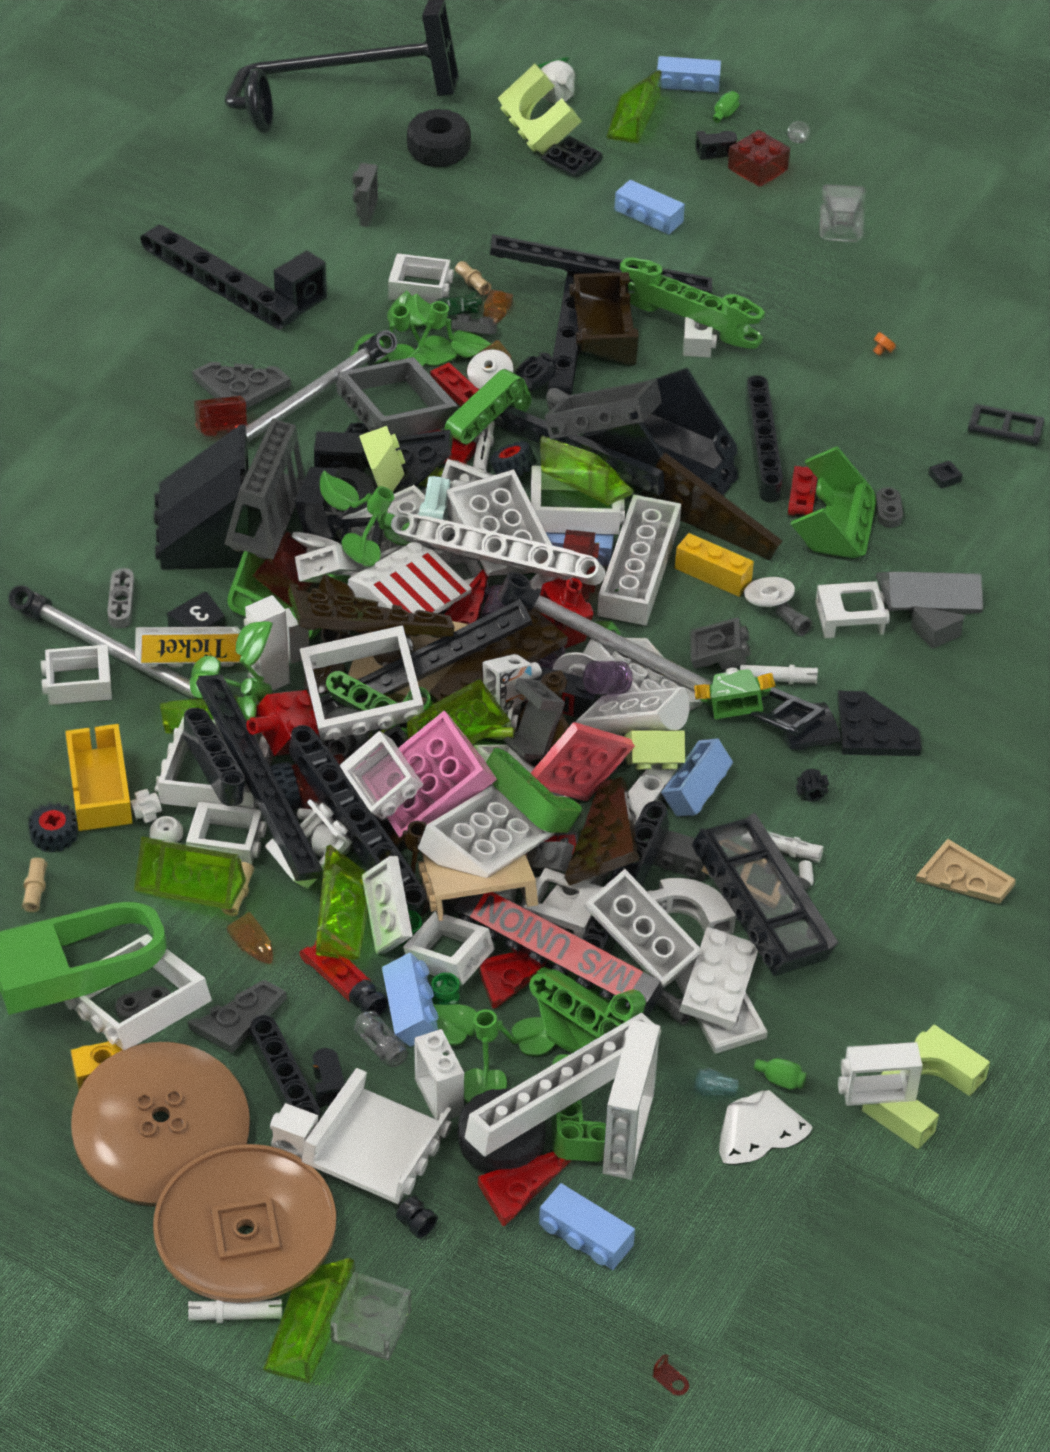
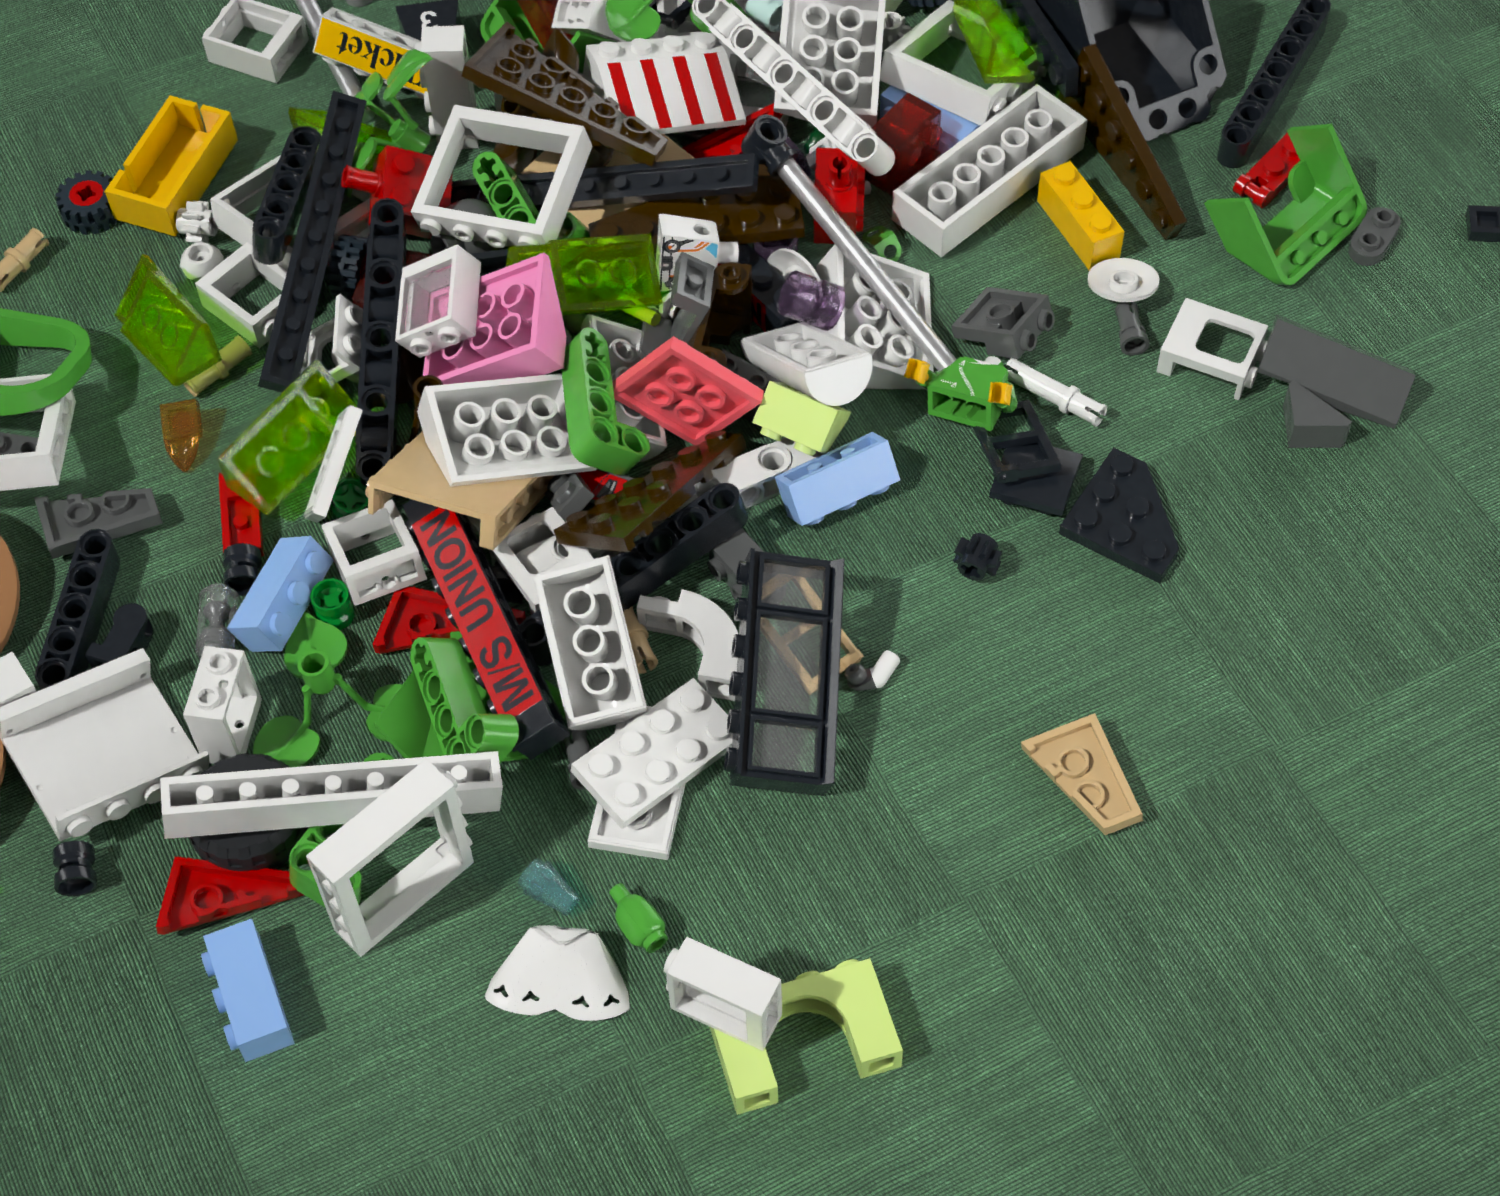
camera: 35 degrees right, 10 degrees up
white pin [741,831,824,863] -> none

